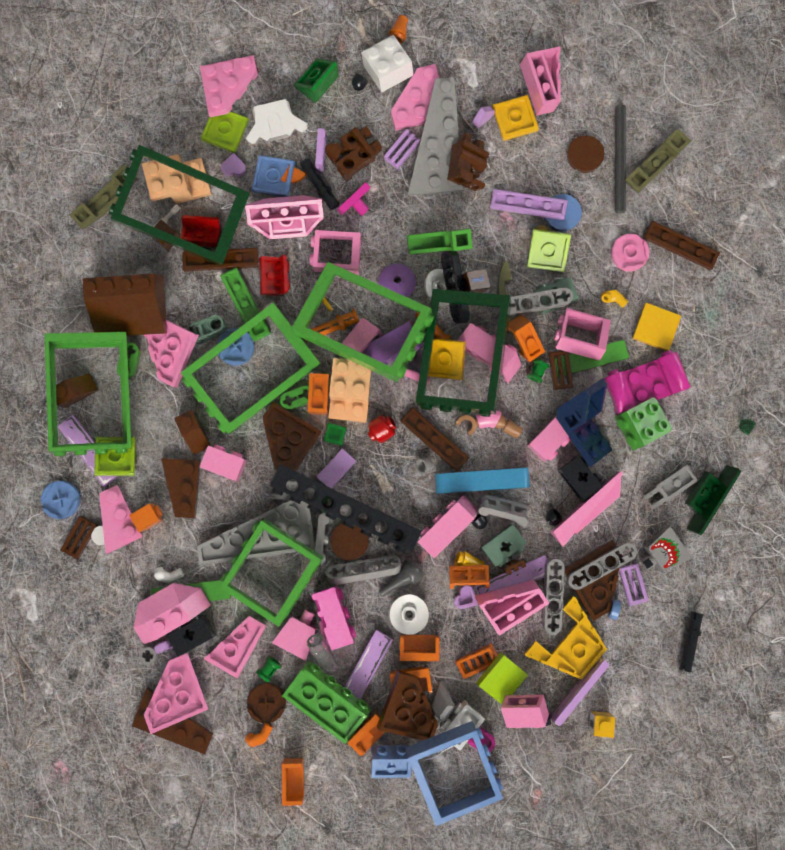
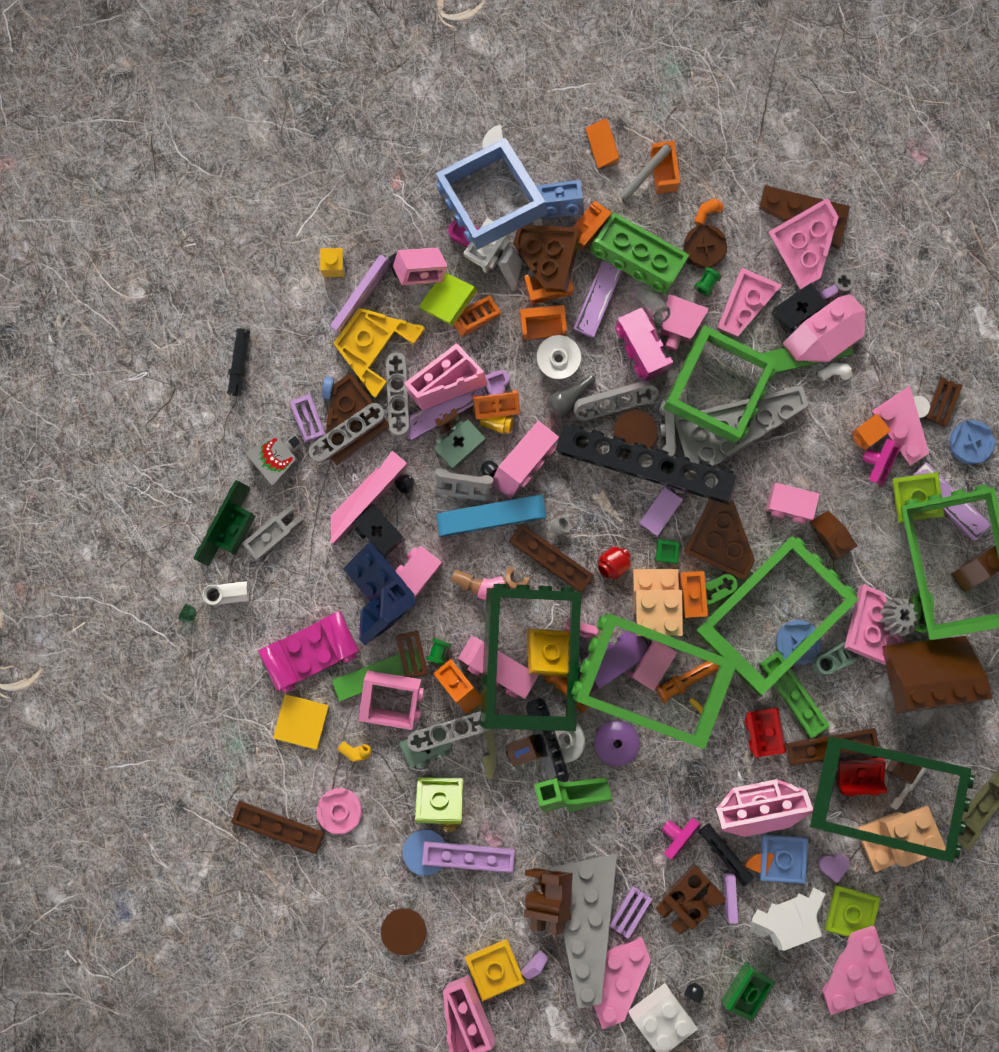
camera: 175 degrees right, 0 degrees up
reddish brown wing [161,458,201,518] -> none
bright pink window [310,230,361,275] -> none
dark grey axle [615,105,626,213] -> none
bright green bracket [615,398,672,451] -> none
olive slope [625,129,691,193] -> none
none -> white piece [202,581,249,606]
none -> white tile [482,125,503,149]
none -> orange slope [585,118,620,169]
none -> light grey bar [621,144,672,200]
none -> dark pink tile [863,438,902,486]
none -> light grey gear [879,598,919,637]

